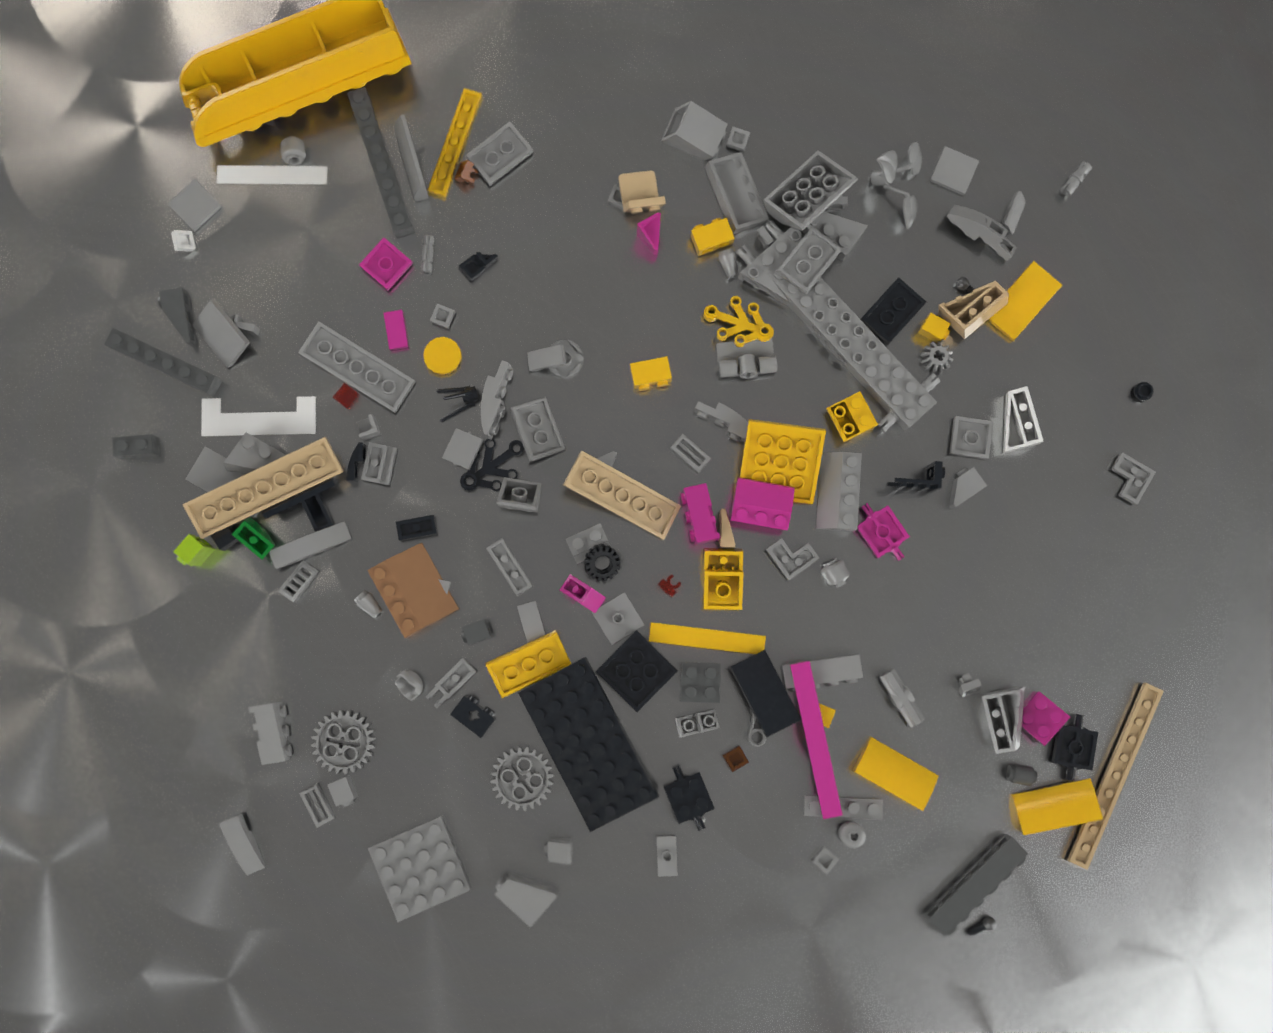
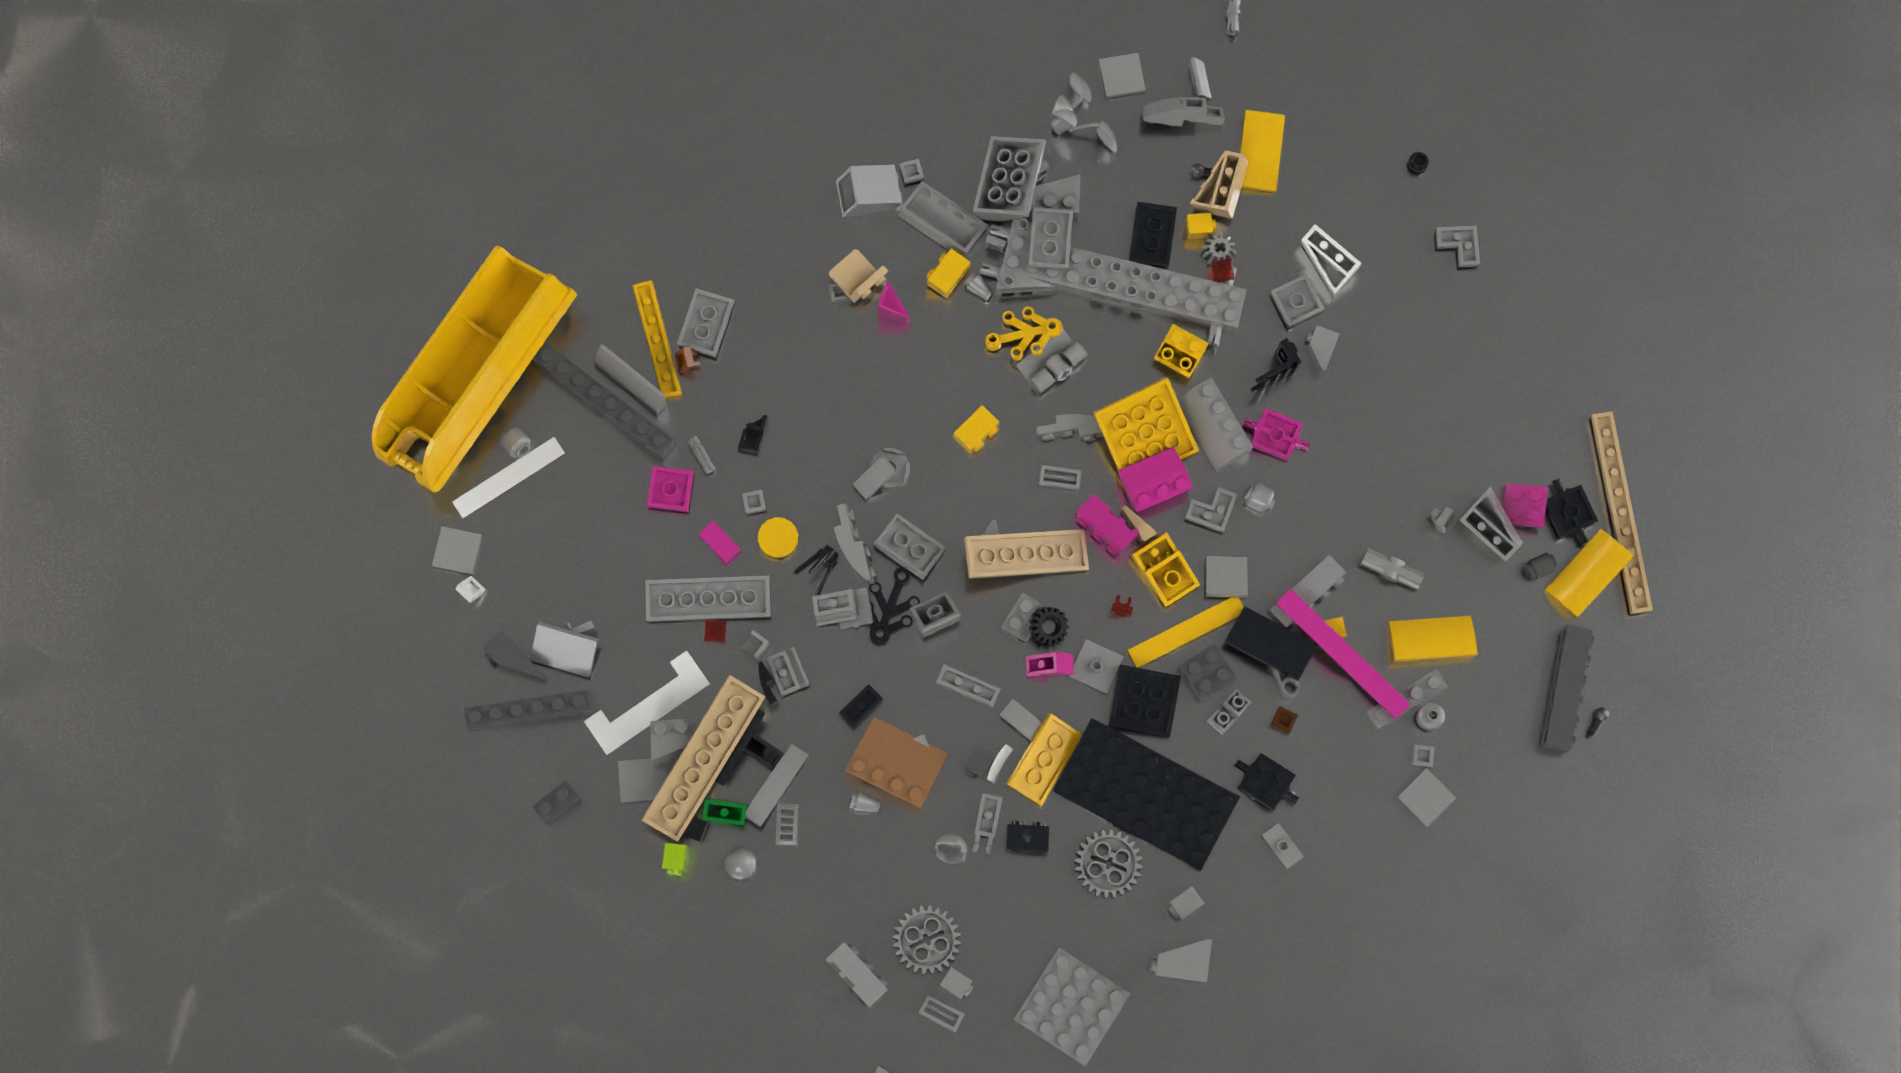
camera: 30 degrees left, 5 degrees down
none -> light grey hair [724,846,756,880]
none -> light grey plate [812,589,858,626]
none -> white sticker [987,745,1013,784]
none -> light grey tile [1205,556,1248,598]
none -> clear red tile [1211,258,1234,283]
none -> light grey tile [1396,768,1456,828]

